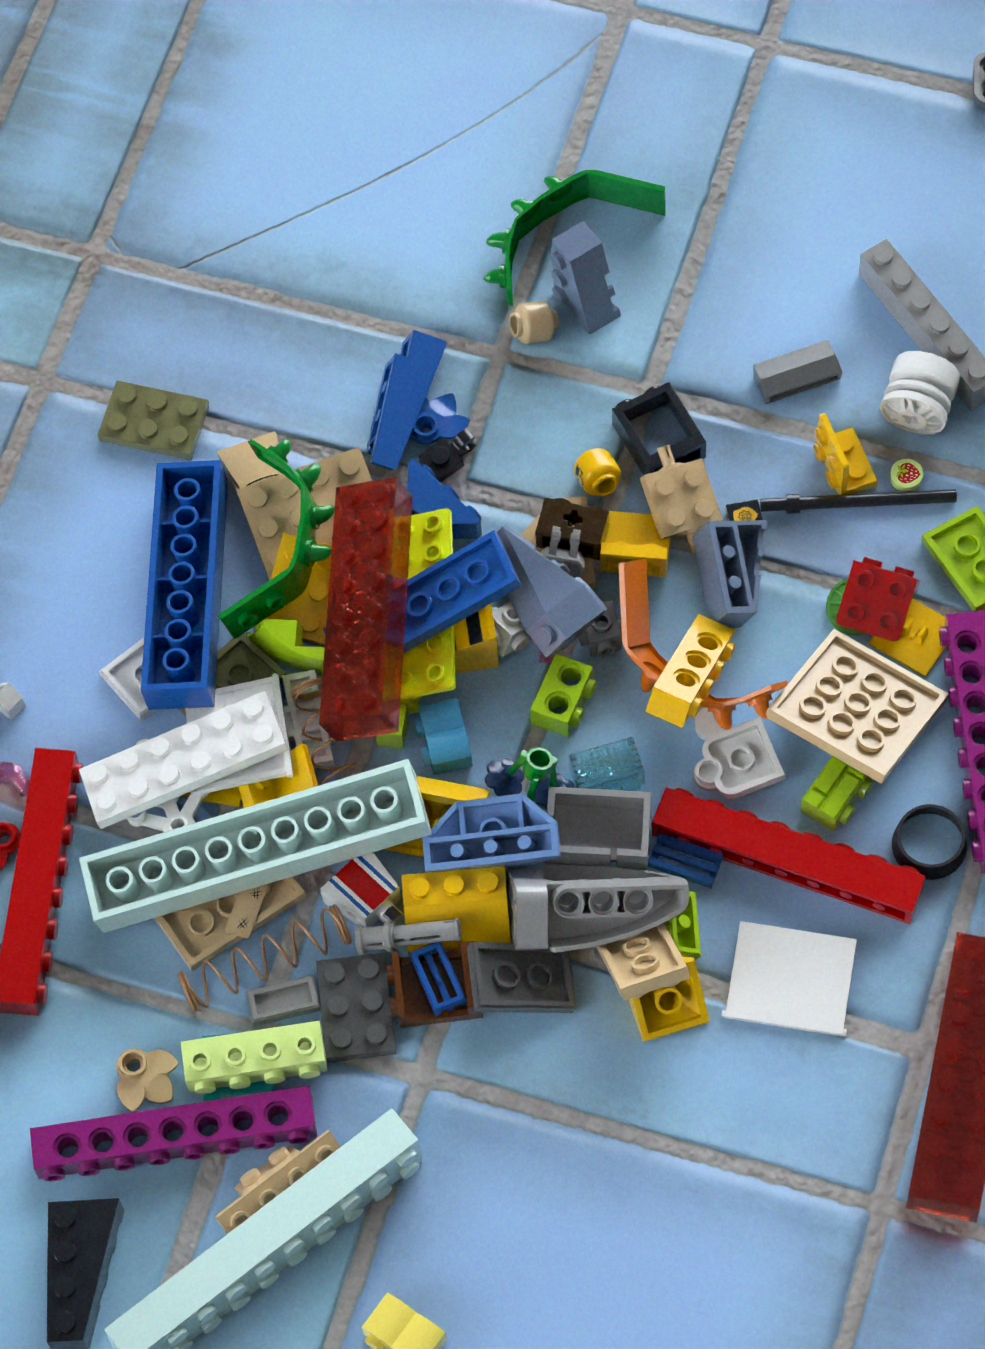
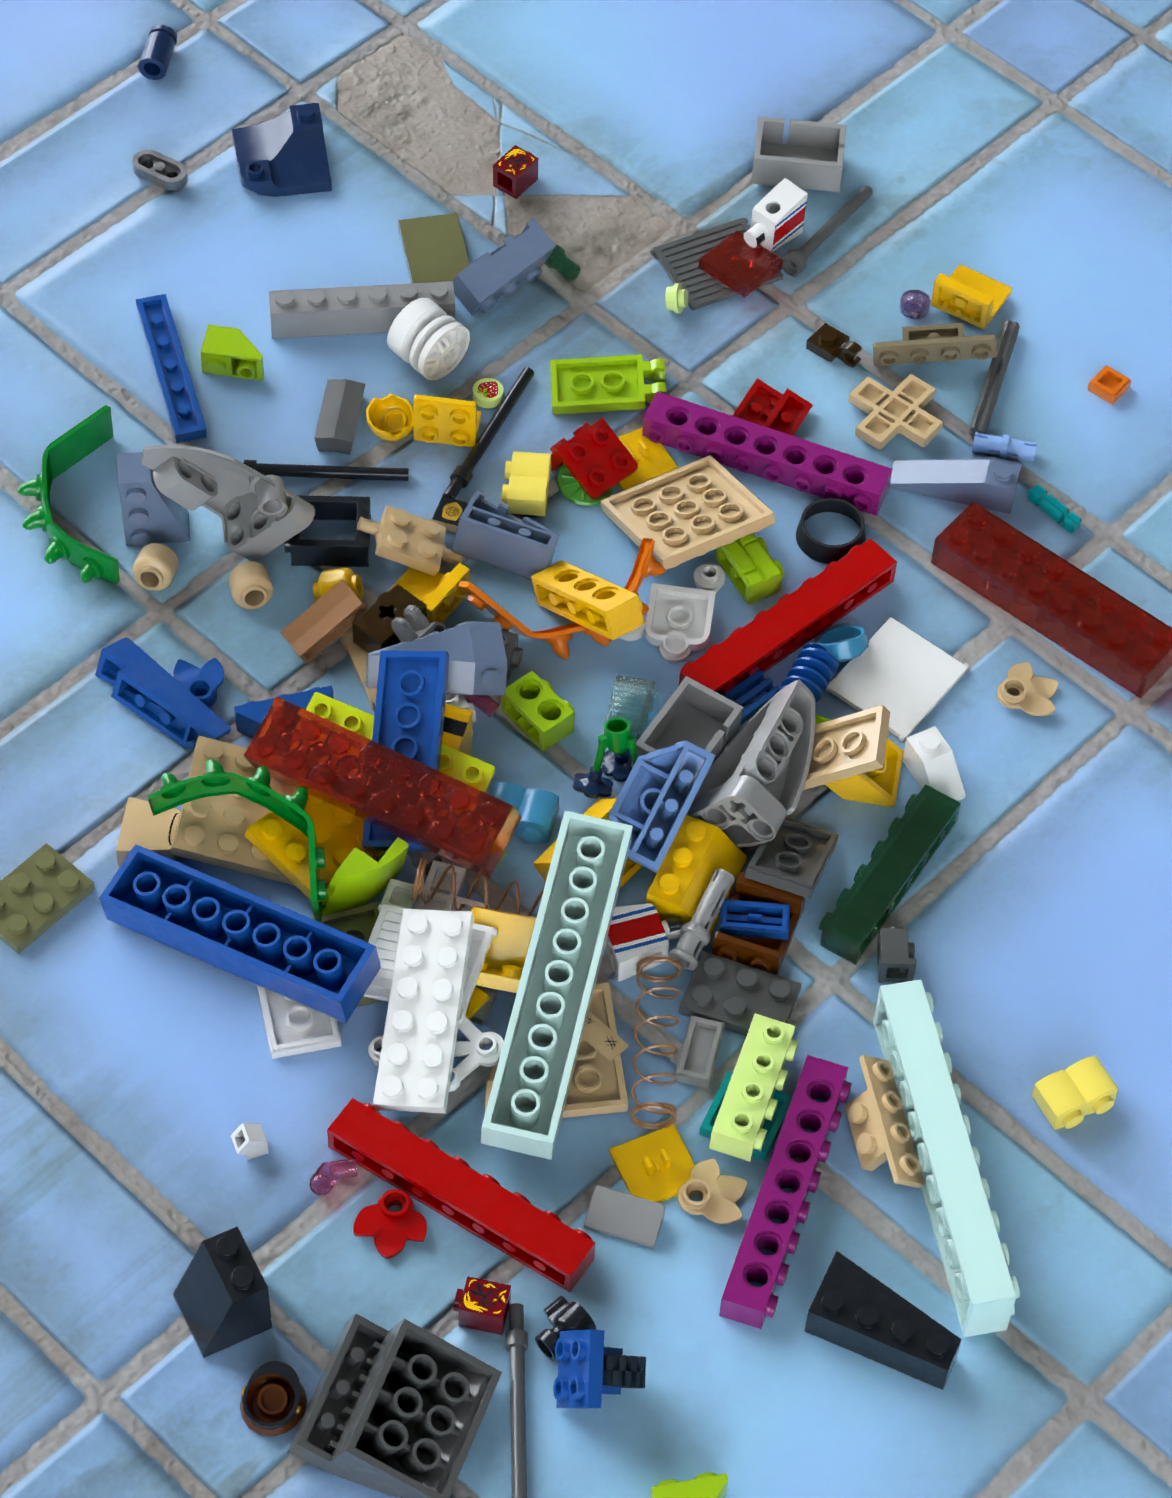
camera: 70 degrees left, 10 degrees down
black plate [418,428,476,483] -> none
none -> blue plate [135,294,207,443]
none -> light grey panel [141,445,315,561]
none -> lime slope [200,324,264,381]
none -> tan head [228,561,273,609]
none -> black bar [244,460,409,481]
none -> medium nougat piece [280,579,368,664]
none -> yellow hair [366,393,414,441]
none -> light yellow brick [501,451,551,516]
none -> light grey slope [584,1185,665,1249]
none -> yellow piece [609,1124,695,1203]
none -> white plate [693,563,726,592]
none -> blue piece [776,642,839,708]
none -> dark azure hat [814,623,868,662]
none -> clear green brick [819,784,961,965]
none -> dark grey brick [877,926,916,983]
none -> white slope [902,726,966,810]
none -> tan plate [996,662,1058,716]

